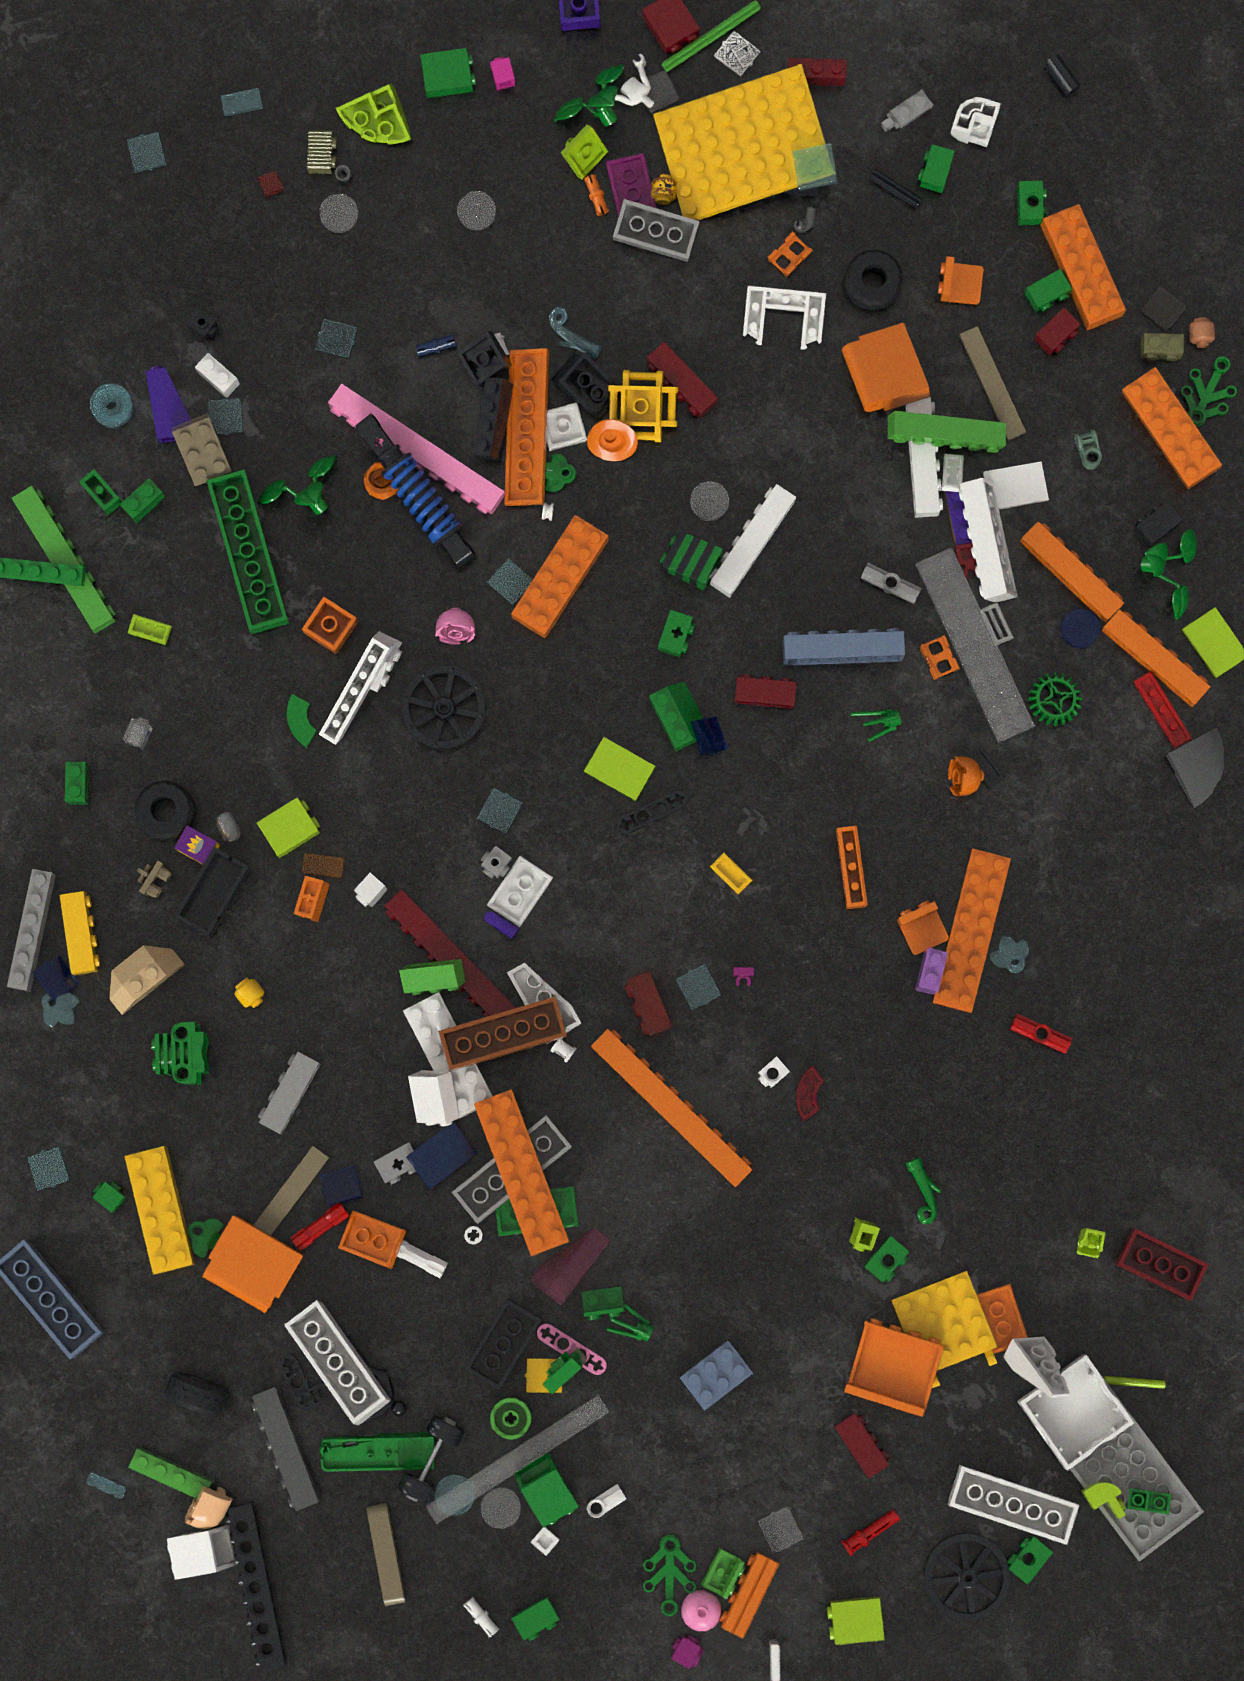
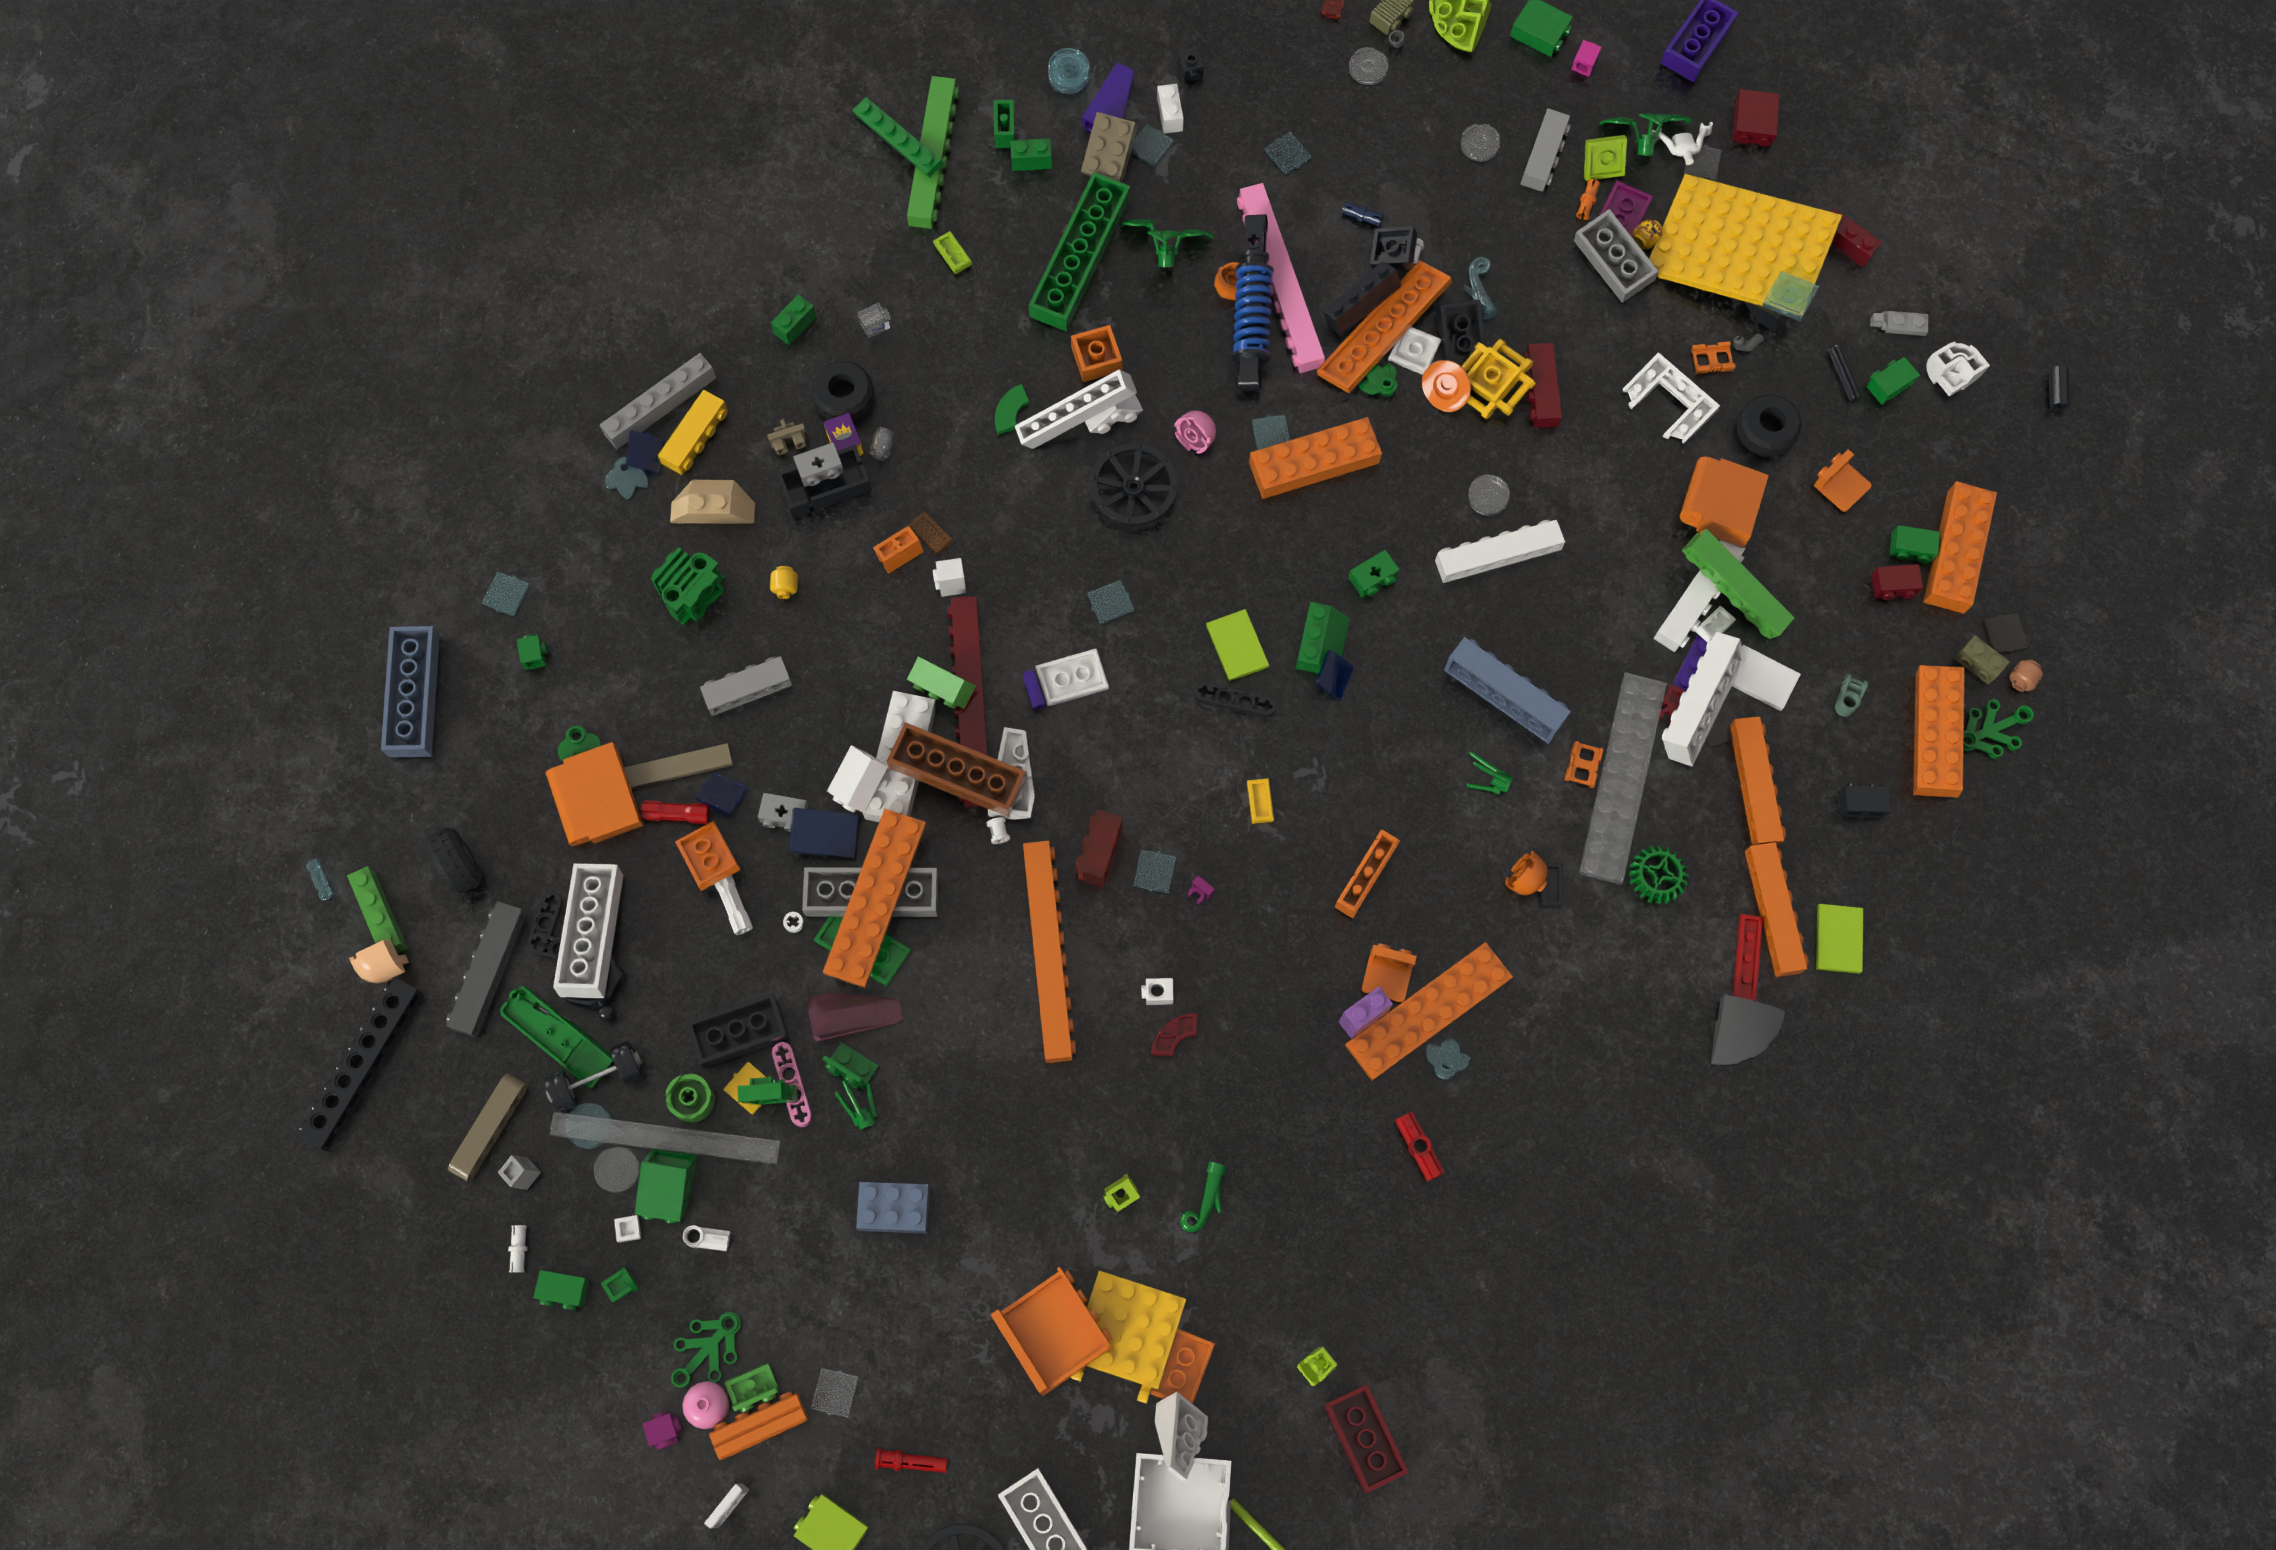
camera: 35 degrees right, 10 degrees down
yellow brick [125,1146,196,1275] -> none
white slope [167,1525,236,1580] -> none
lime brick [257,798,320,858] -> none
light grey brick [481,846,512,879] -> none
white bush [542,502,554,521] -> none
slope [660,531,722,591] -> none
bright green axle [662,0,761,72] -> none
white piece [714,31,761,77] -> none
dark red brick [734,674,797,709] -> none
dark red brick [834,1412,890,1479] -> none
light grey piece [860,563,922,604] -> none
green brick [863,1236,909,1283] -> none
dark tan tile [959,326,1026,441] -> none
light grey tile [979,602,1014,647] -> none
green brick [1017,181,1047,225] -> none
clear blue tile [1060,609,1101,649] -> none
green plant [1141,529,1197,620] -> none
none -> light grey brick [498,1155,541,1190]
none -> green tile [601,1266,639,1303]
none -> light grey brick [793,443,844,487]
none -> light grey brick [1520,108,1571,192]

